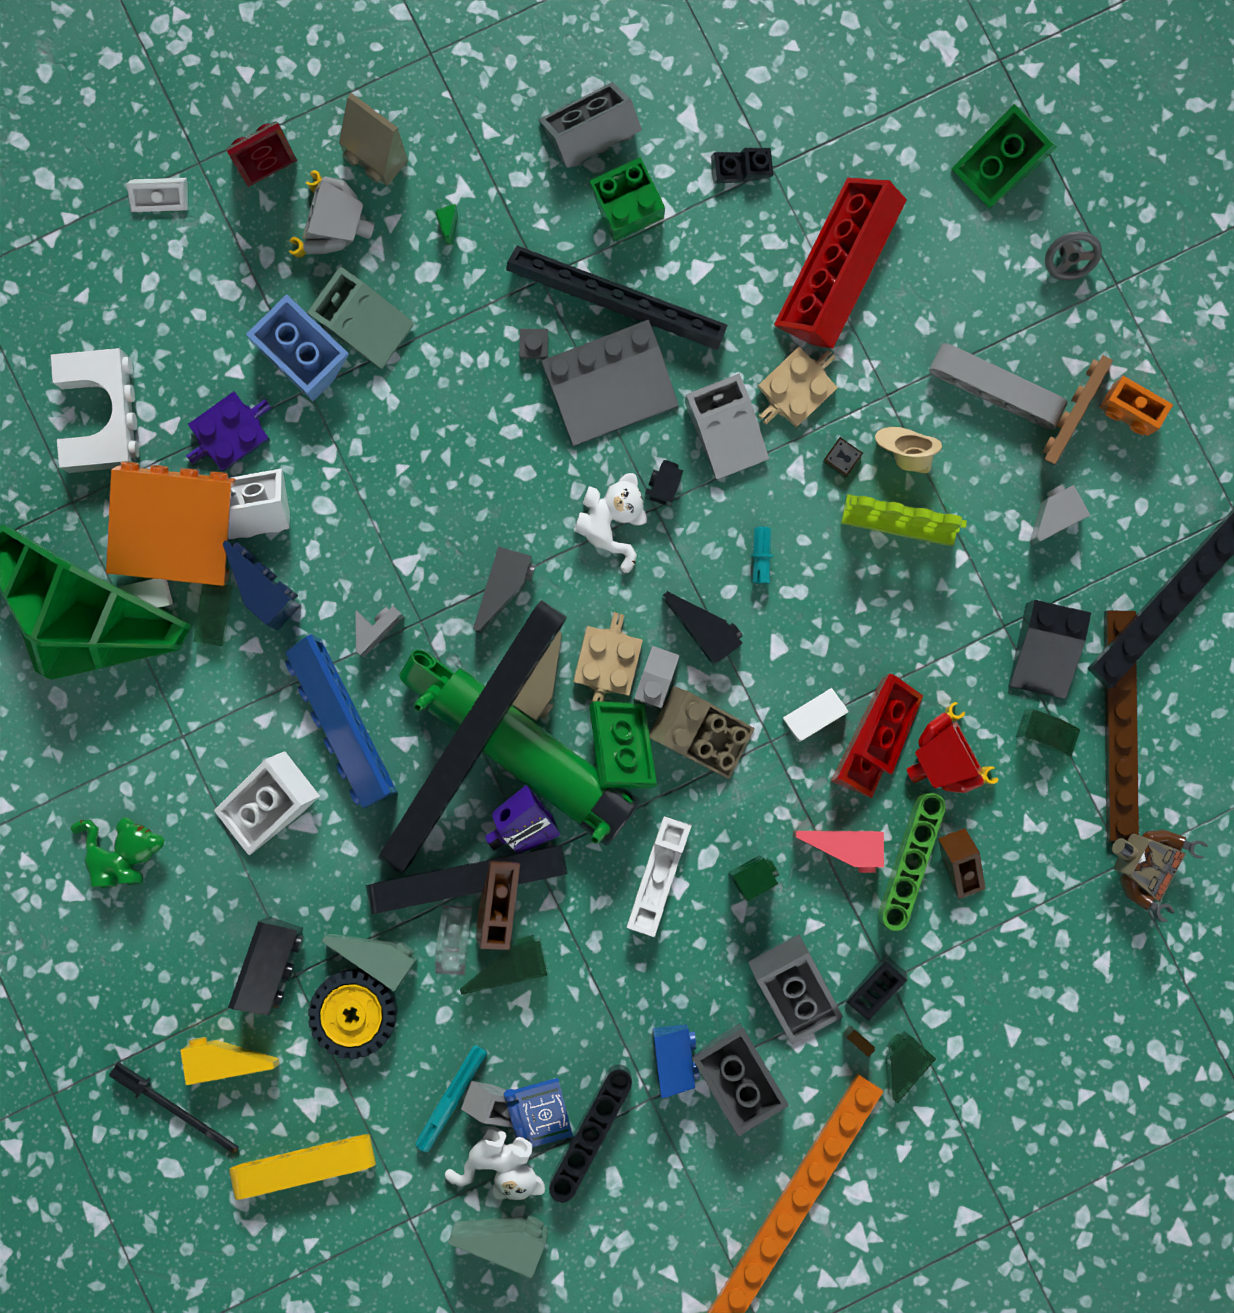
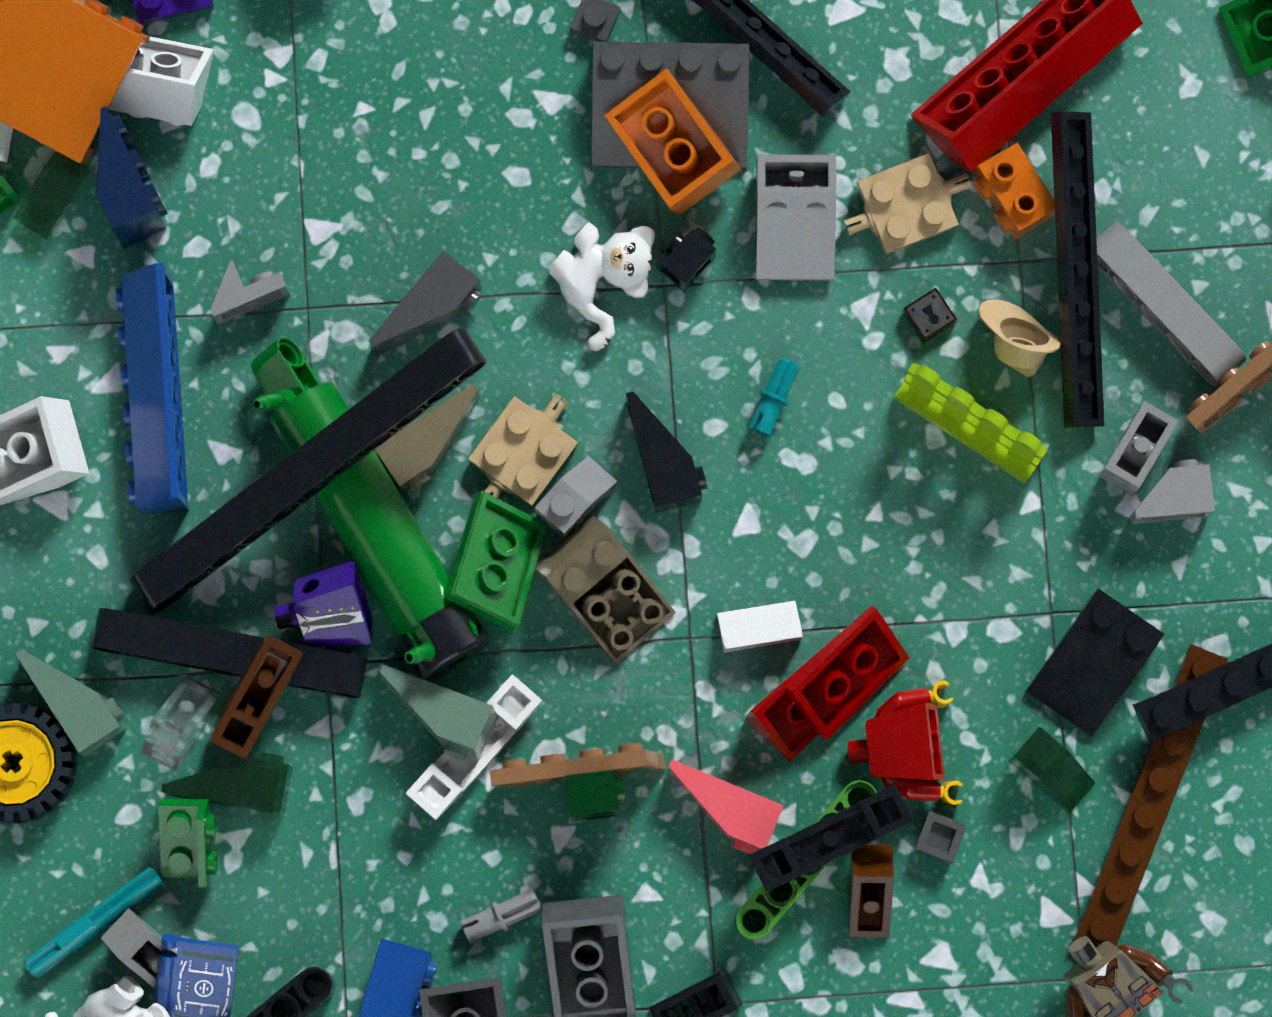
camera: 25 degrees right, 5 degrees down
none -> green bracket [158,798,218,889]
none -> sand green slope [379,664,497,760]
none -> light grey axle [460,890,541,944]
none -> medium nougat wing [490,743,666,788]
none -> orange slope [604,68,742,216]
none -> black slope [749,784,913,892]
none -> dark grey plate [914,811,967,864]
none -> orange brick [973,142,1055,240]
none -> black plate [1051,111,1105,428]
none -> light grey brick [1099,401,1179,496]

